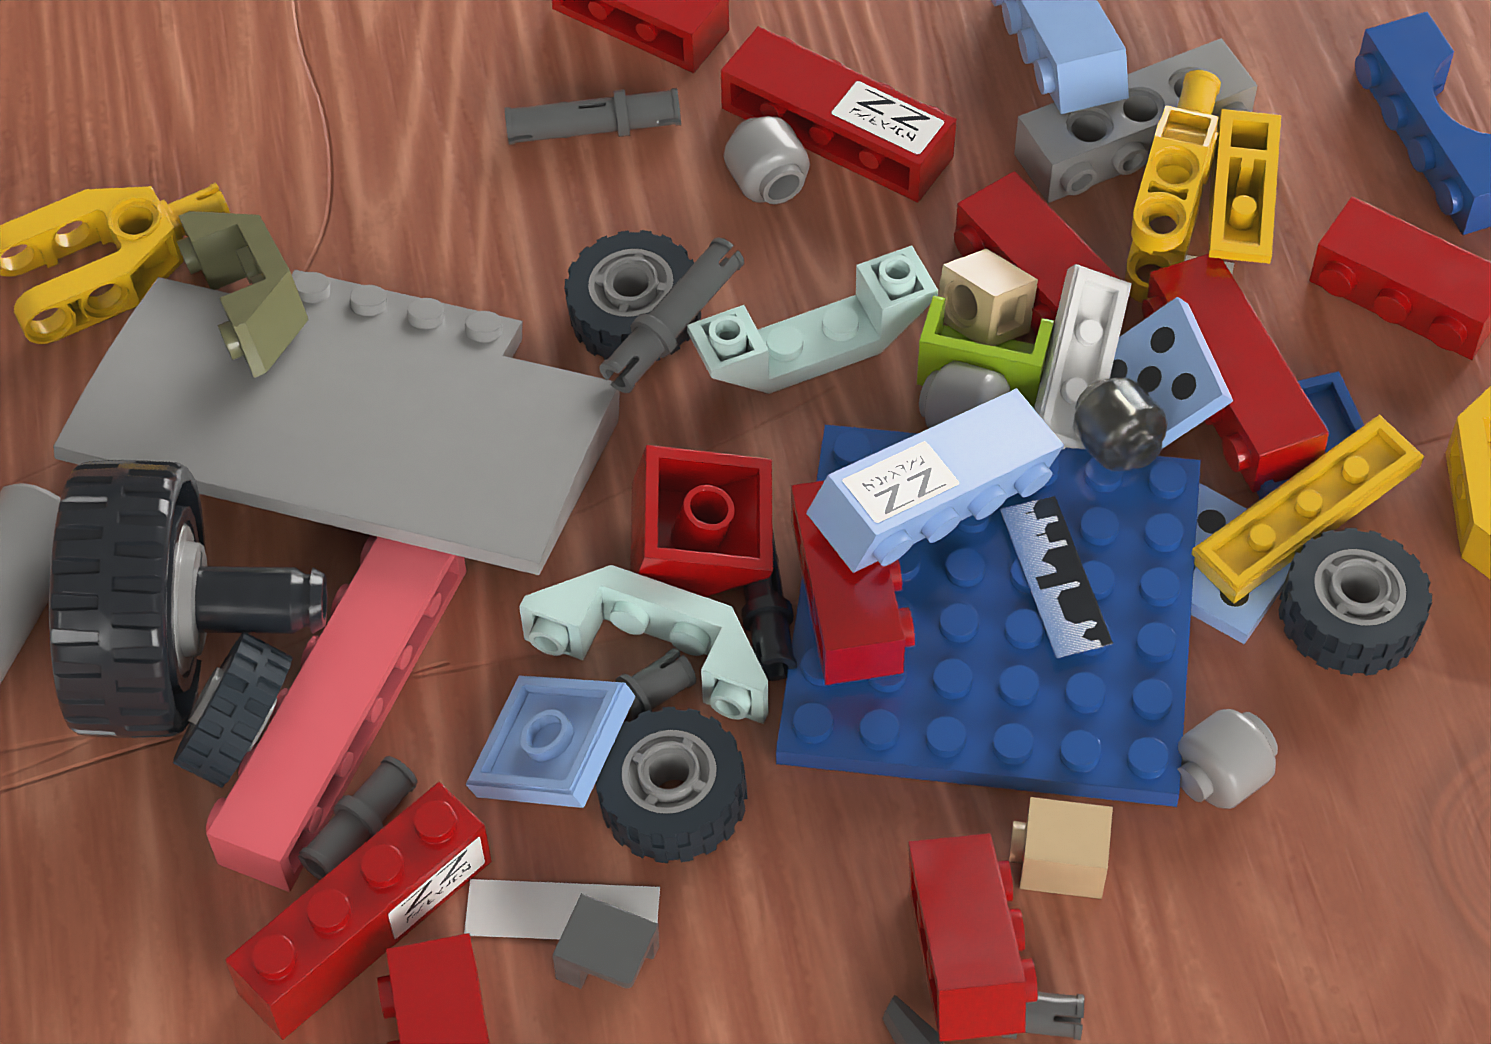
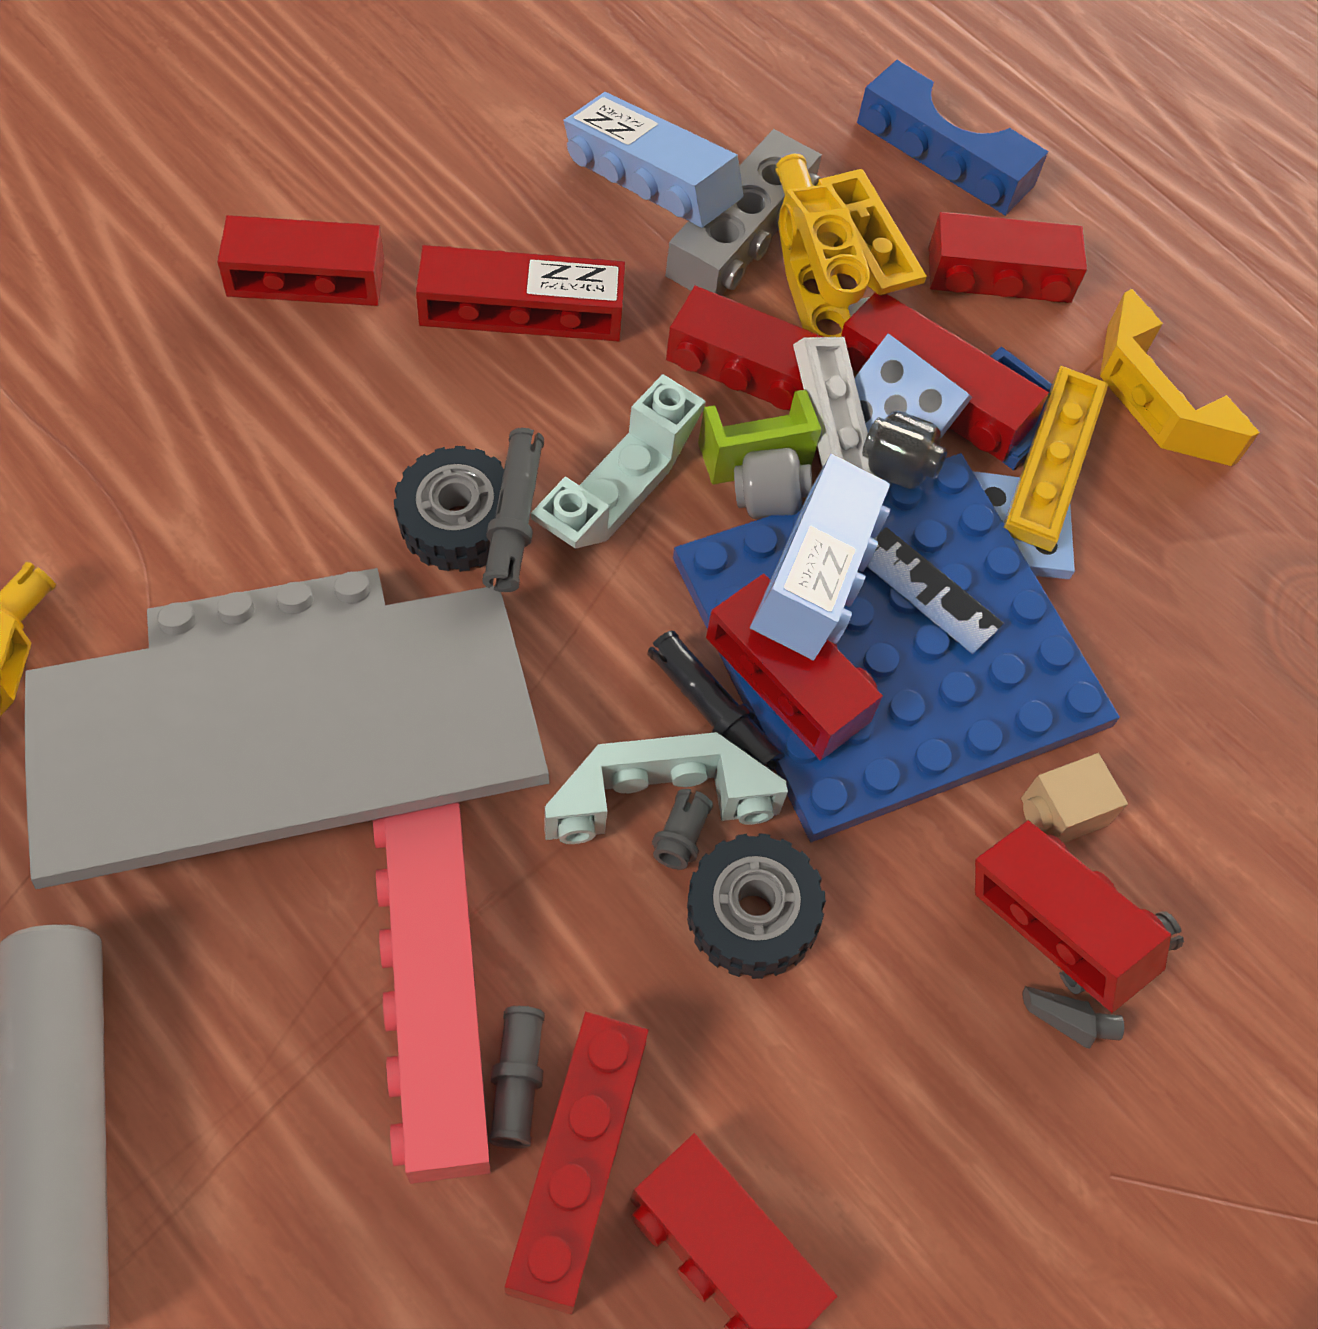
camera: 40 degrees left, 5 degrees up
black wheel [49,460,328,738] -> none
black wheel [173,632,293,788] -> none
olive slope [177,211,309,378] -> none
white sticker [464,879,660,940] -> none
light blue tile [466,675,635,808] -> none
dark grey pin [505,88,681,145] -> none
dark grey panel [553,893,659,989] -> none
red slope [630,445,773,597] -> none
light grey head [723,116,810,204] -> none
tan brick [939,249,1038,346] -> none
light grey head [1177,709,1278,809] -> none
black wheel [1278,528,1432,676] -> none

